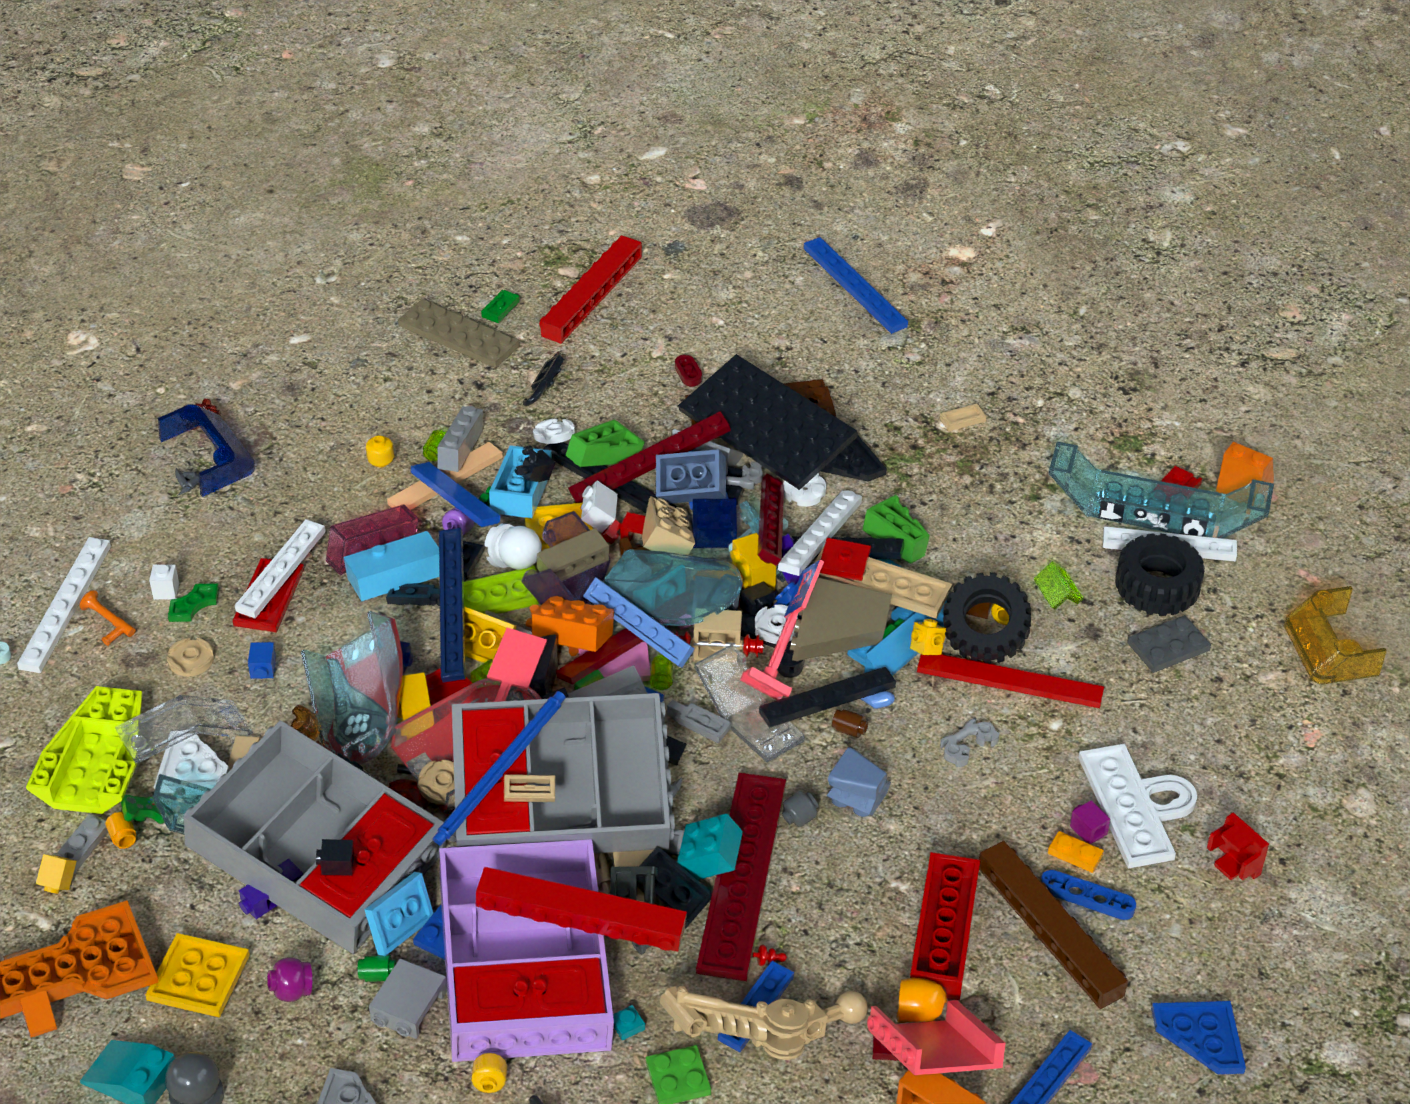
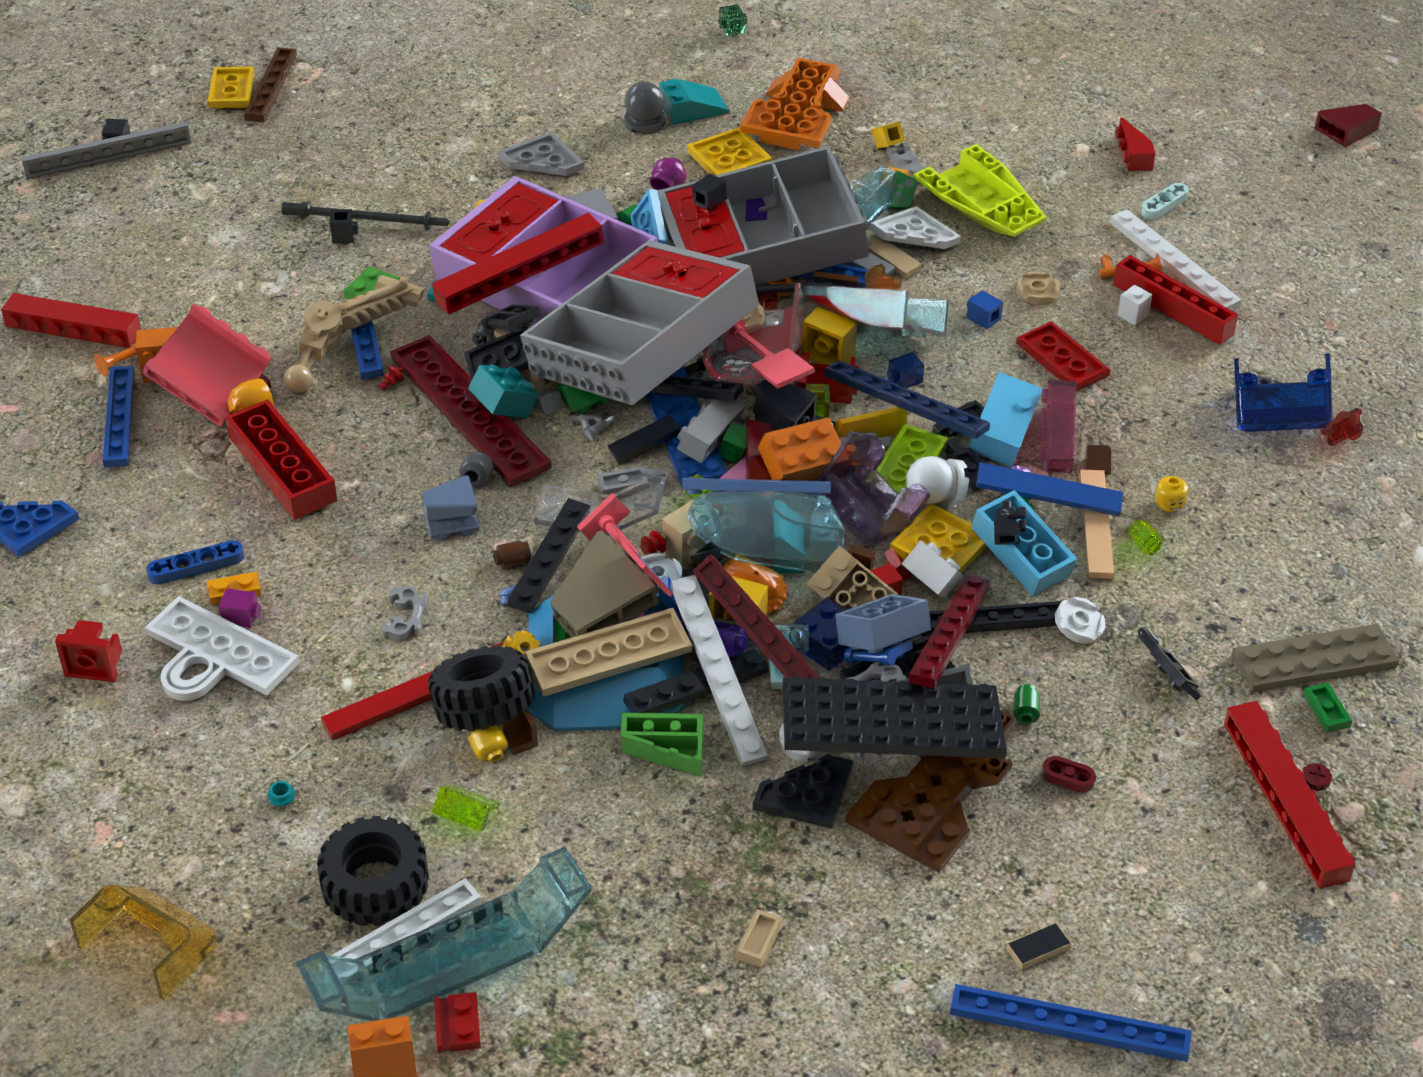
camera: 135 degrees right, 0 degrees up
clear windscreen [115,695,253,764] -> none
green tile [168,583,219,622] -> none
white plate [235,519,325,618] -> none
blue piece [432,691,566,846] -> none
light grey brick [438,406,483,472] -> none
tan tile [504,775,555,802] -> none
dark tan brick [537,528,609,586] -> none
bright green wedge [566,419,644,467] -> none
red plate [820,538,871,581] -> none
reddish brown brick [979,841,1128,1010] -> none
dark grey plate [1127,615,1211,673] -> none
none -> teal plate [267,781,295,807]
none -> black tile [1006,922,1072,971]
none -> green brick [1013,684,1040,724]
none -> reddish brown slope [1085,445,1111,474]
none -> red brick [1113,255,1238,345]
none -> dark red piece [1302,763,1332,797]

